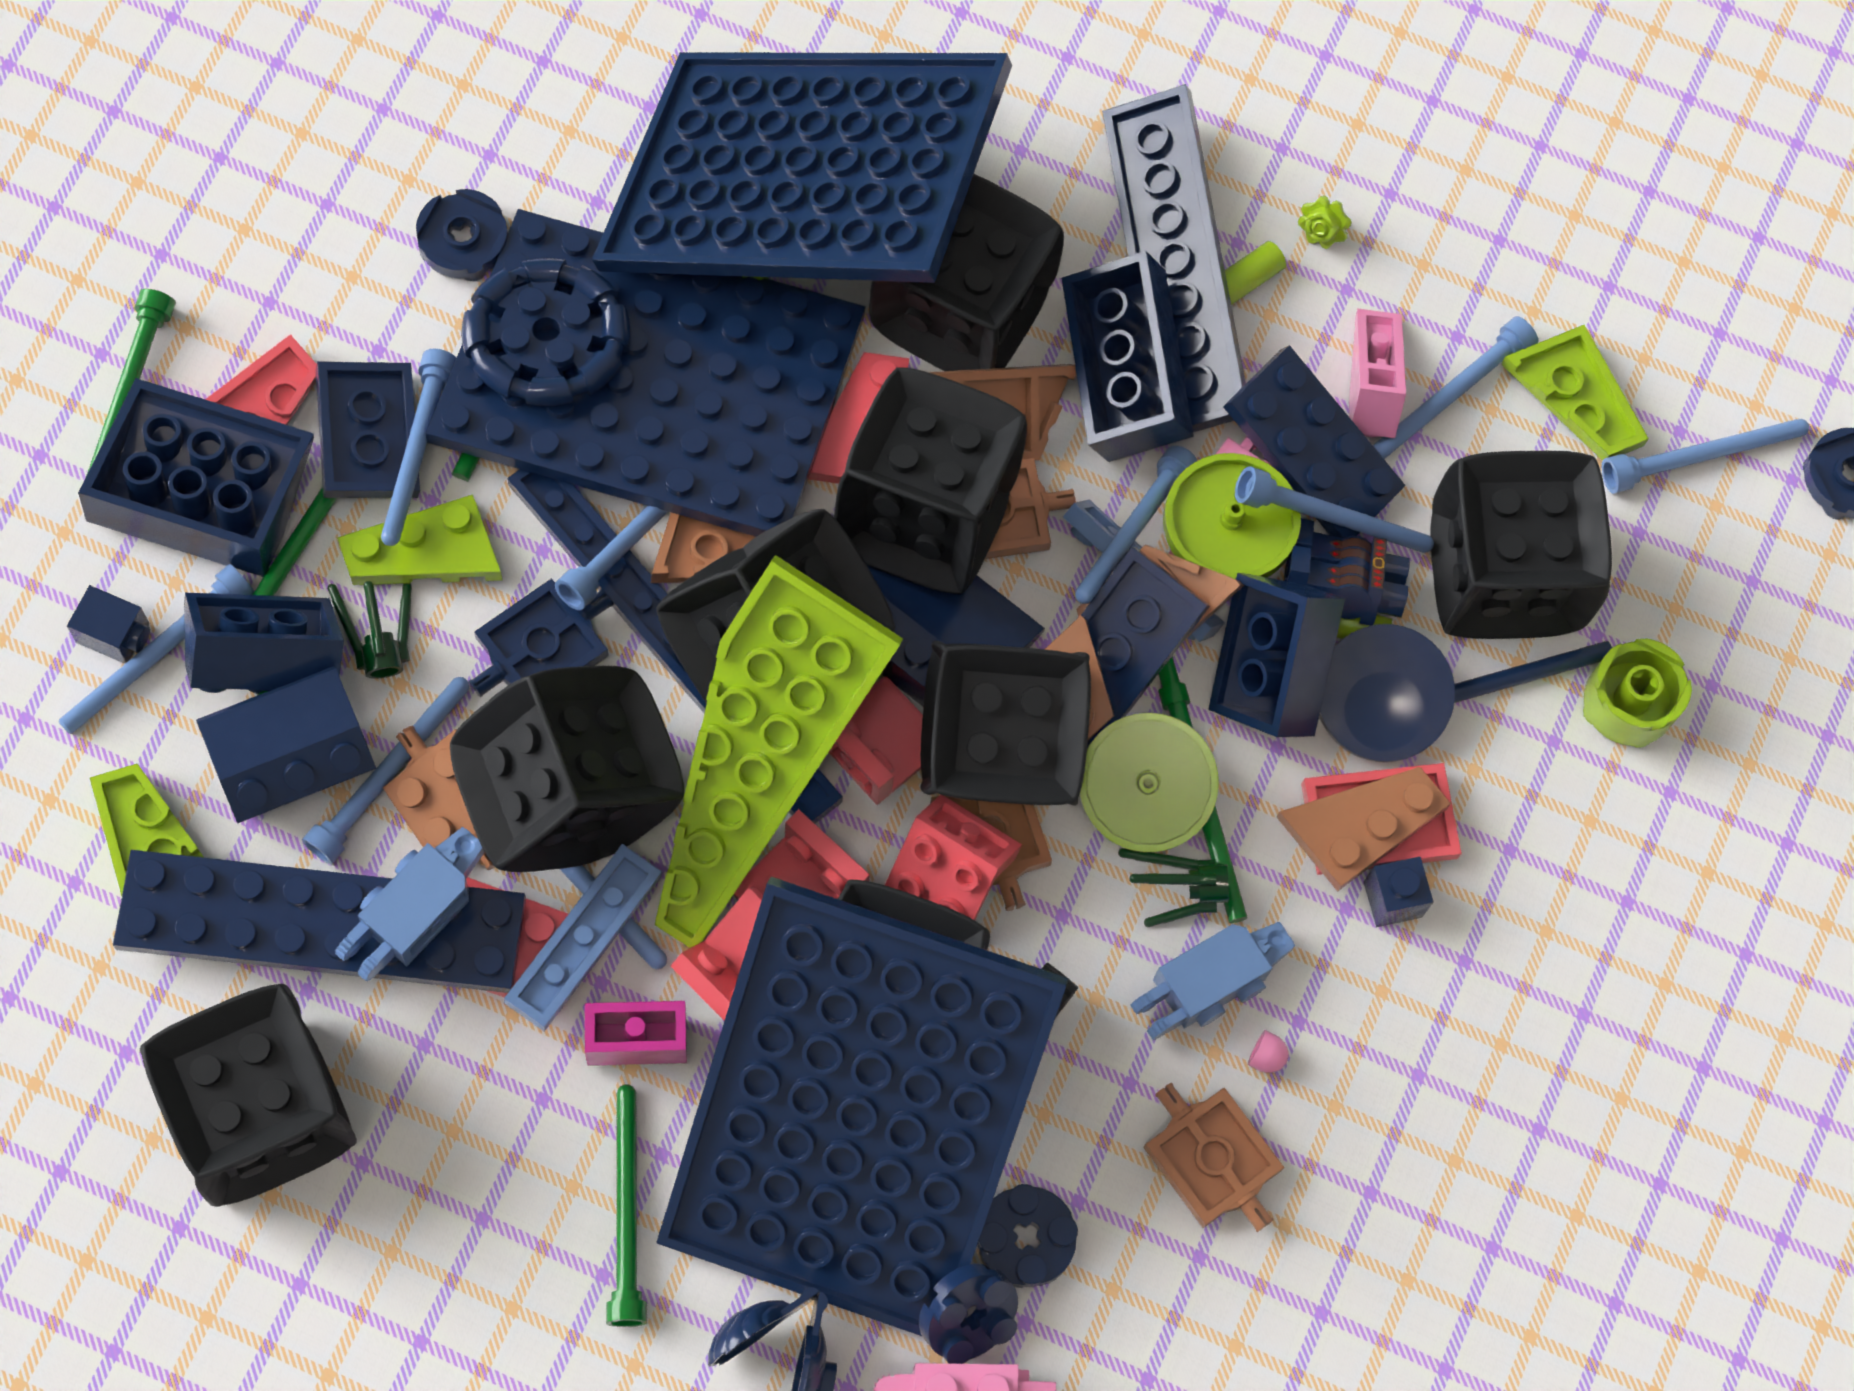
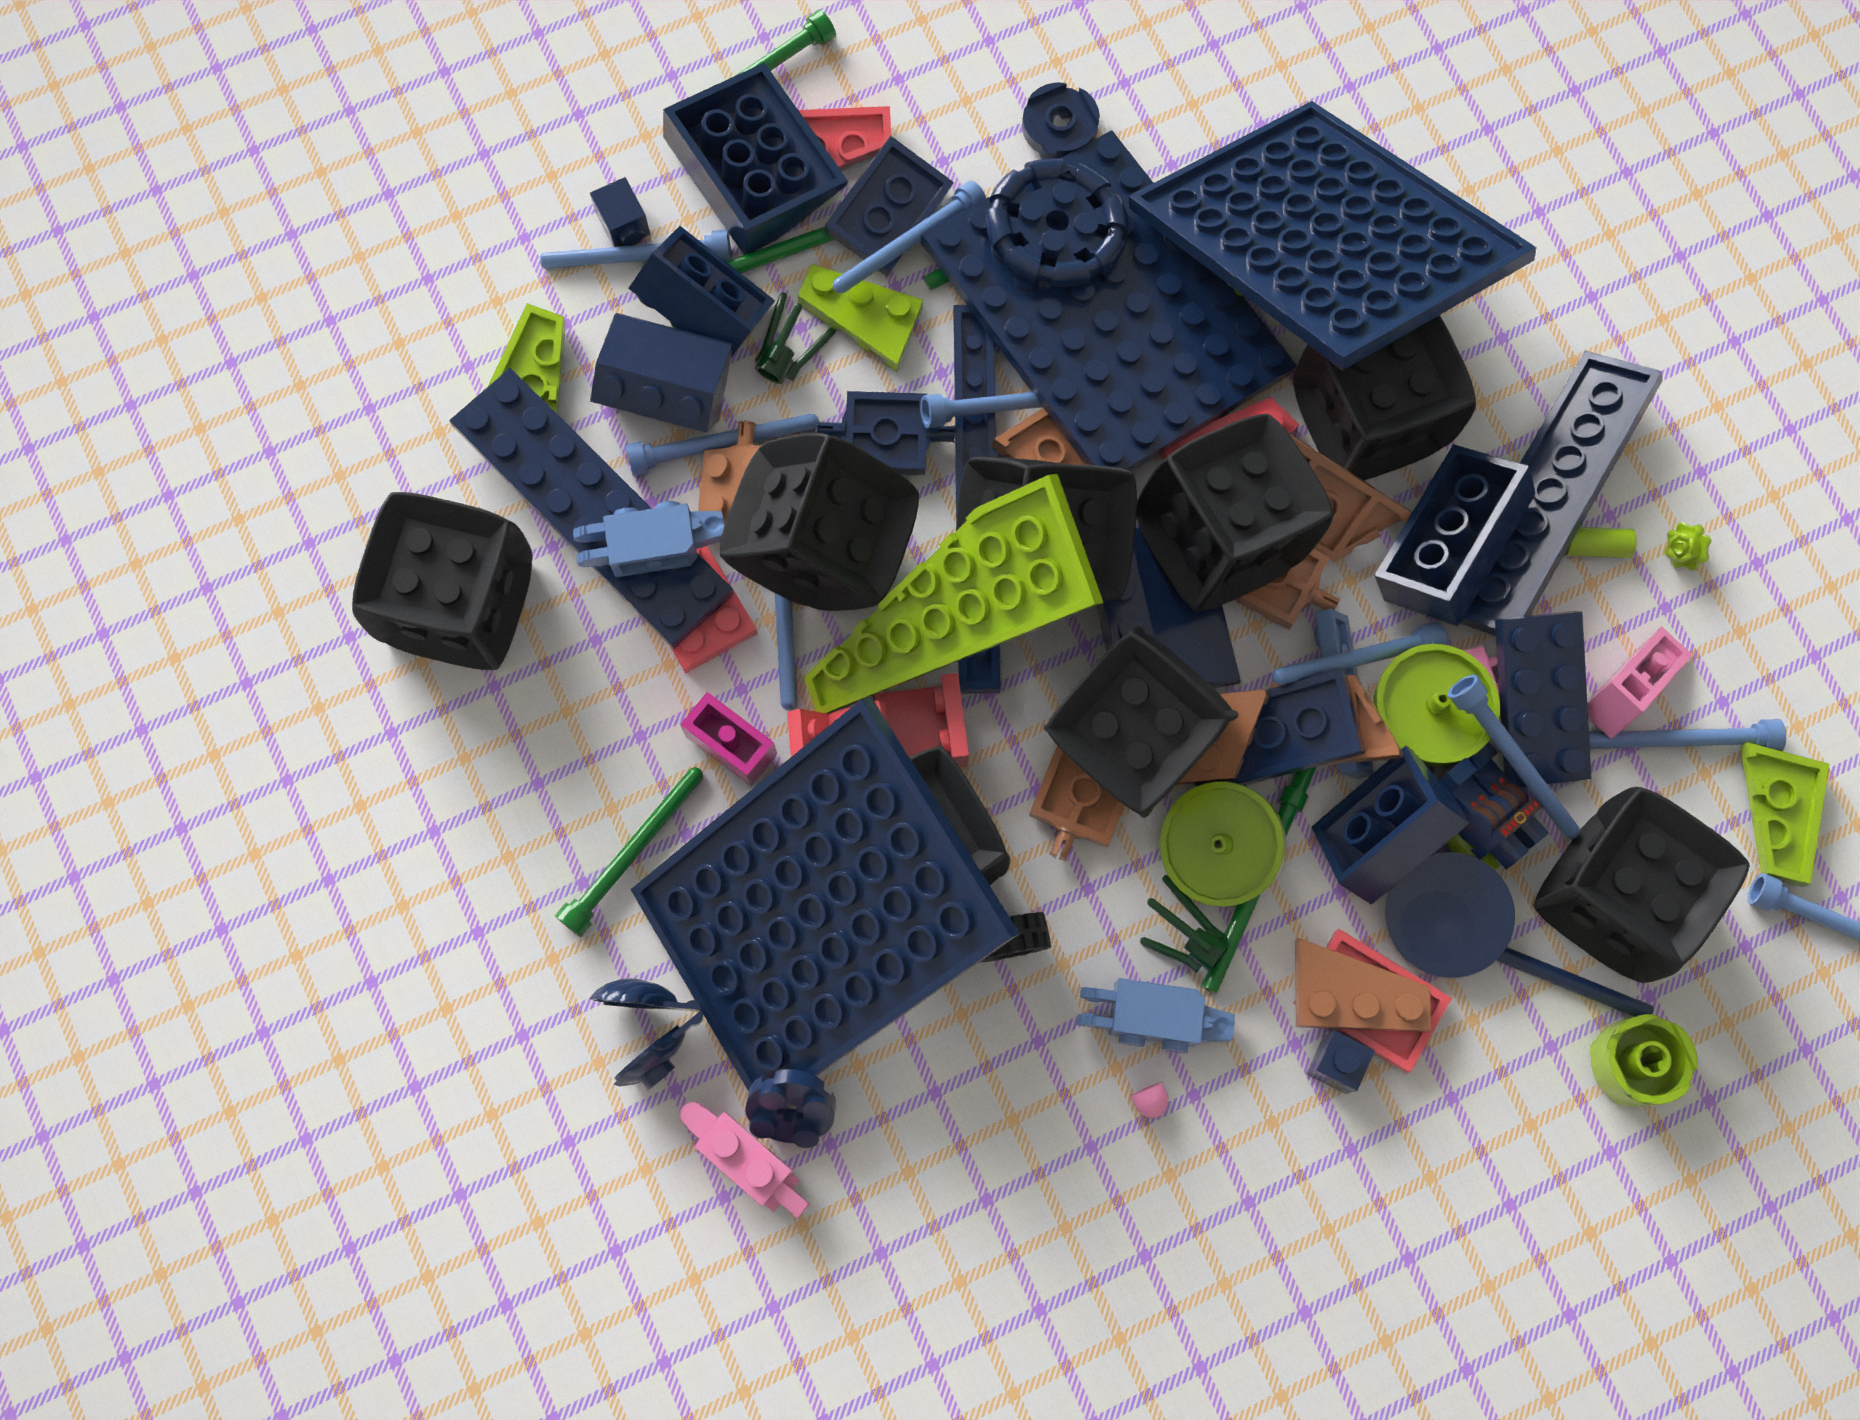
camera: 45 degrees right, 5 degrees up
medium blue plate [504,844,662,1032] -> none
coral bracket [828,677,923,805] -> none
coral bracket [885,794,1022,920] -> none
dark blue plate [978,1184,1078,1288] -> none
nougat plate [1143,1082,1285,1232] -> none

